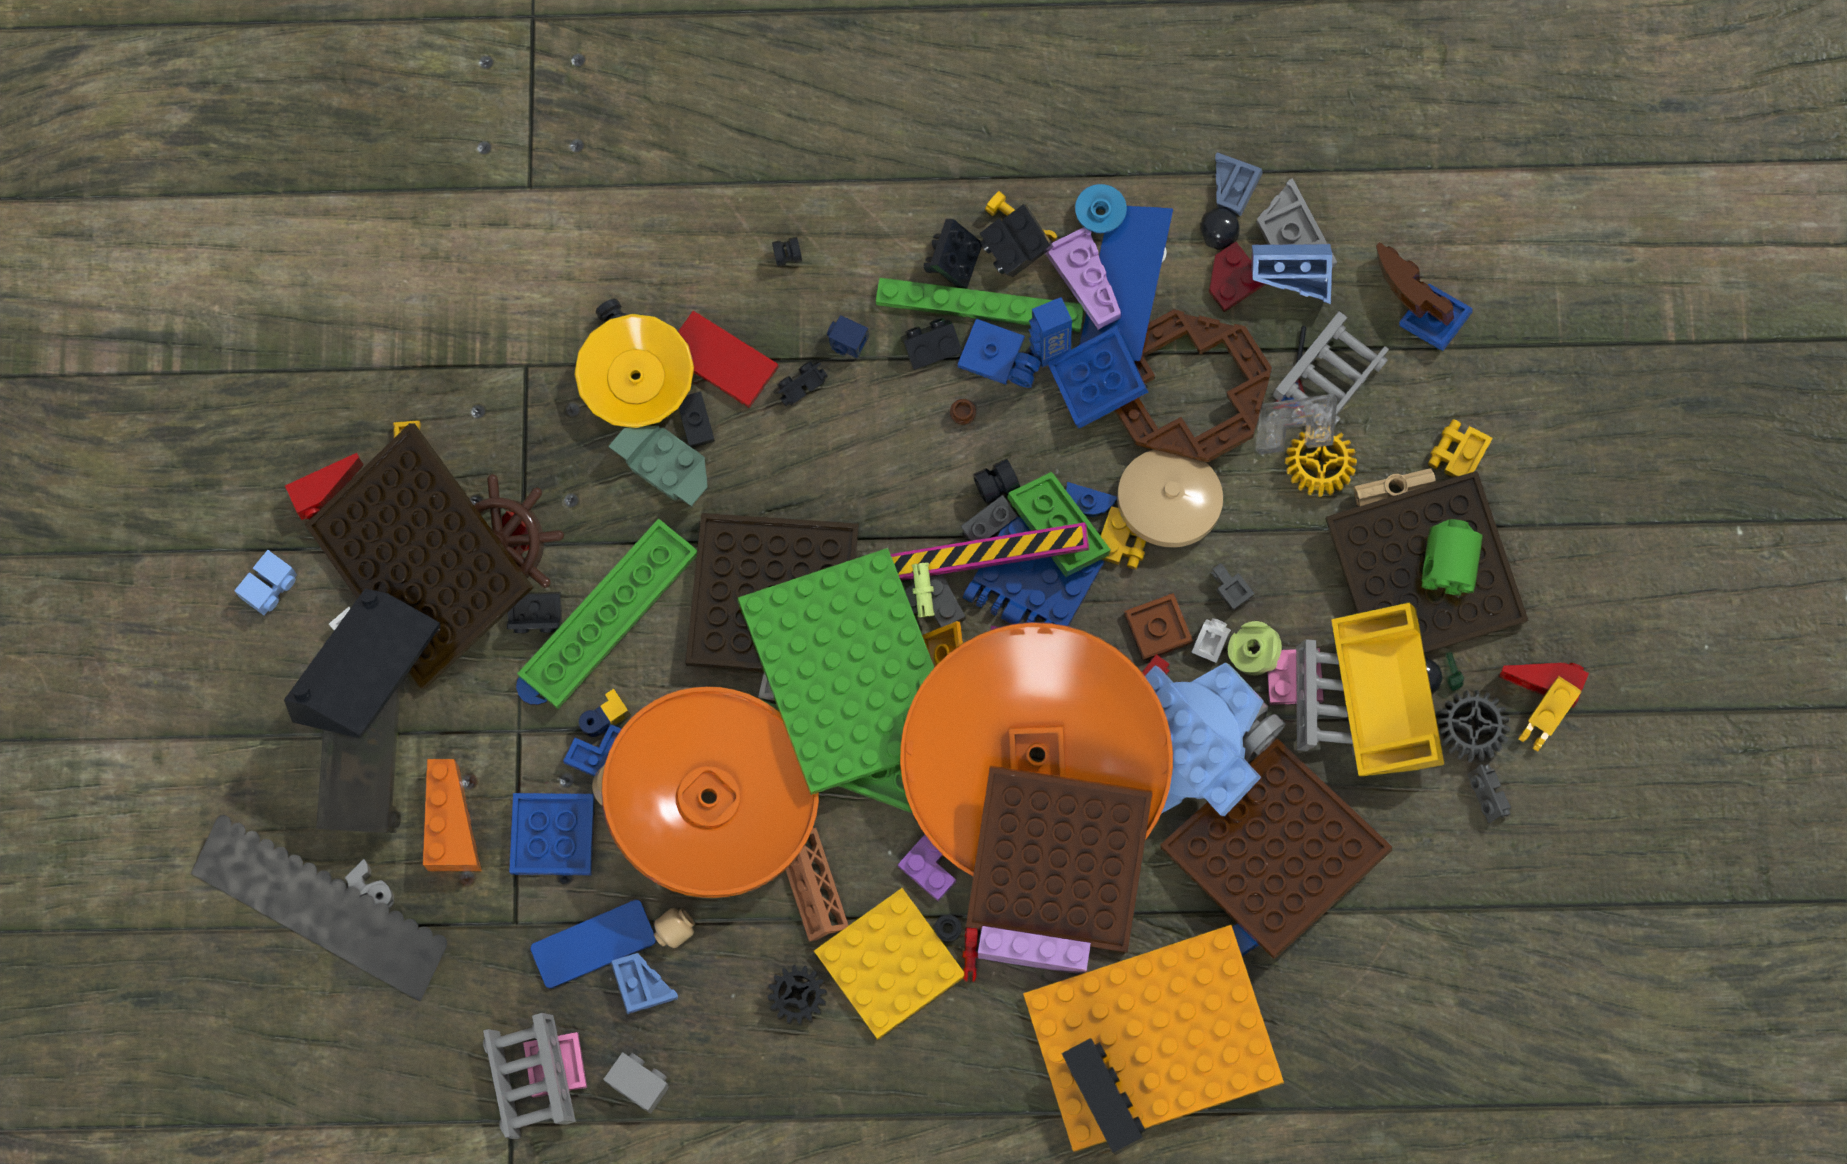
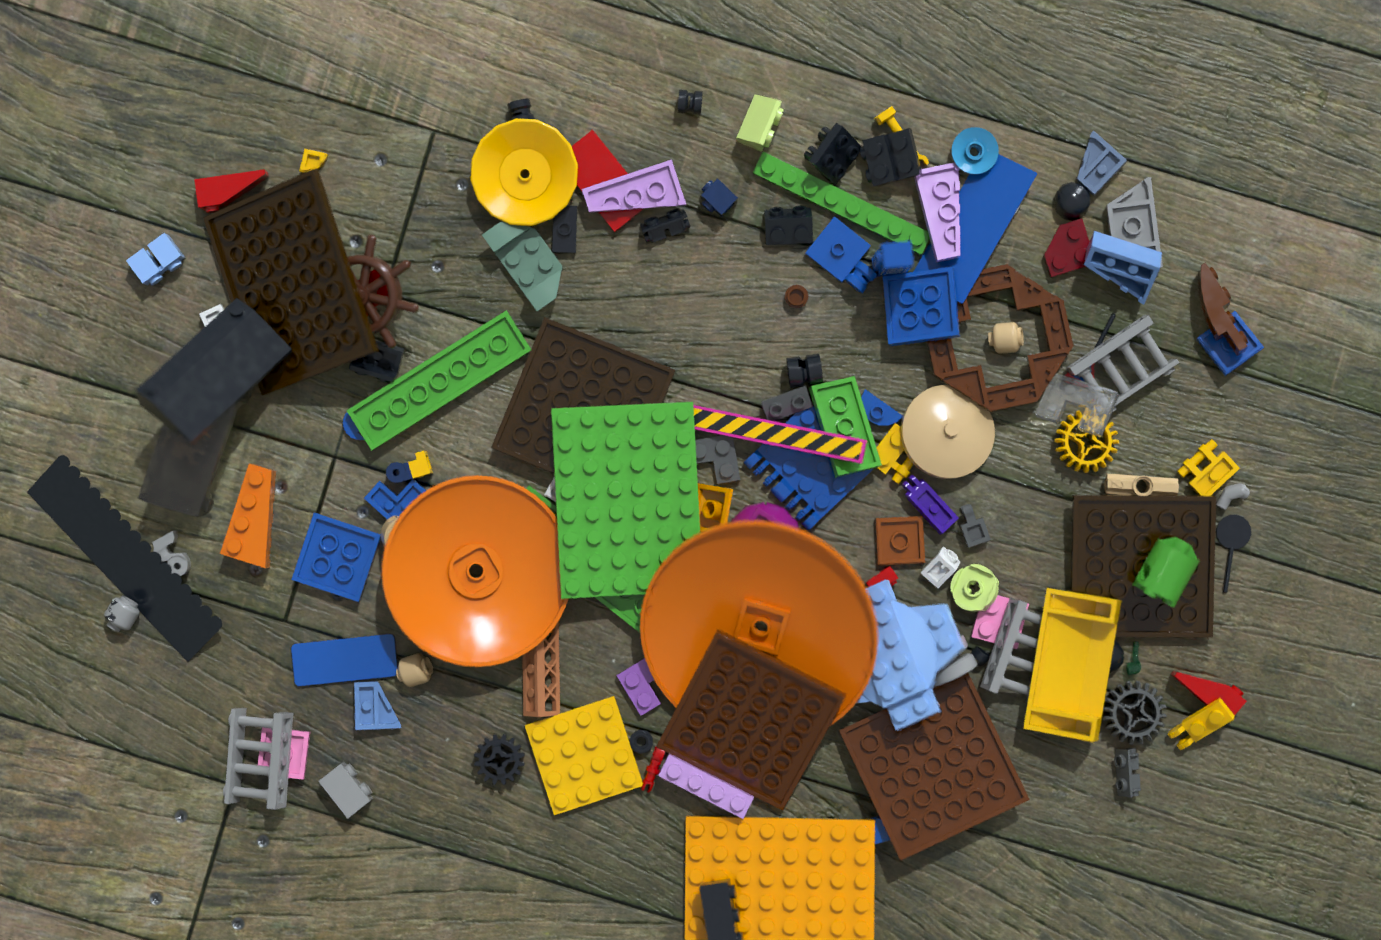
camera: 15 degrees right, 15 degrees up
yellowish green pin [912,563,935,618] -> none
none -> light grey head [104,595,140,632]
none -> lavender wing [582,160,686,213]
none -> yellowish green slope [736,94,784,152]
none -> dark purple hinge [902,475,959,535]
none -> black hinge [970,646,990,666]
none -> tan head [988,322,1024,354]
none -> light grey arm [1216,483,1250,510]
none -> black piece [1216,514,1251,593]

